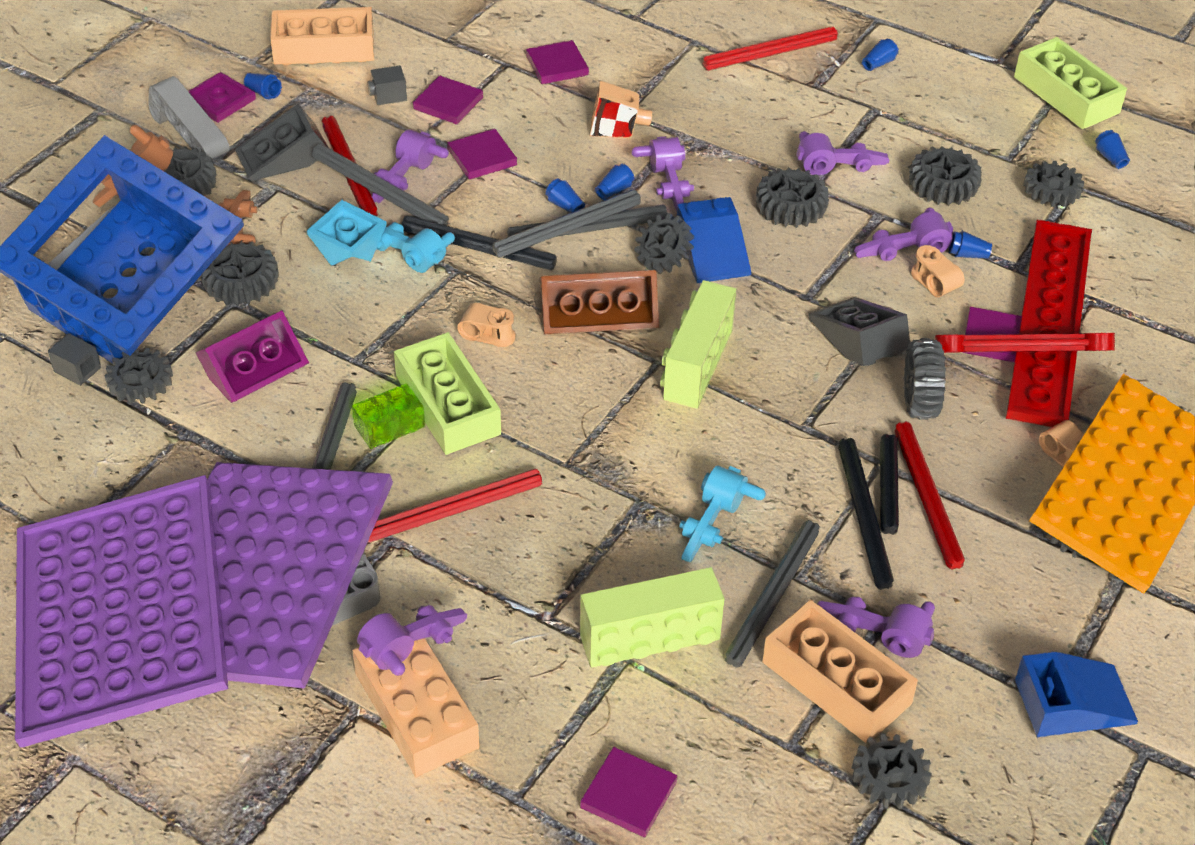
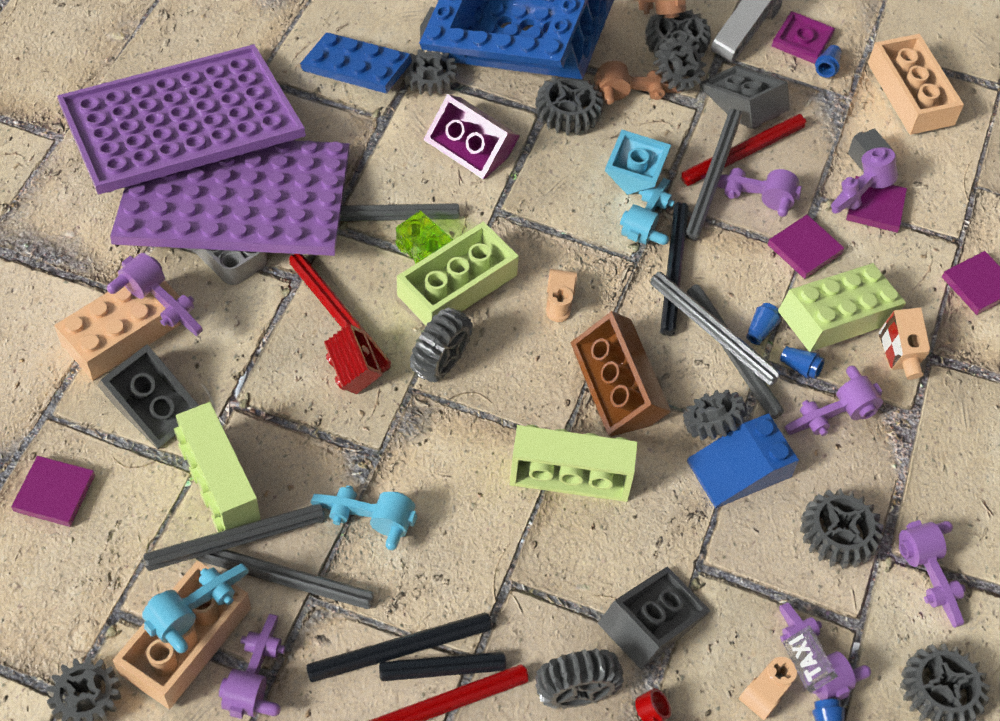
camera: 75 degrees right, 10 degrees up
none -> dark grey slope [98,344,199,449]
none -> medium azure piece [142,563,249,653]
none -> dark grey axle [143,504,324,571]
none -> blue plate [300,32,412,94]
none -> red brick [324,324,382,394]
none -> dark grey gear [410,307,473,383]
none -> dark grey gear [653,36,707,92]
none -> yellowish green brick [778,263,906,352]
none -> clear tile [783,625,838,693]
none -> medium lavender piece [831,147,898,213]

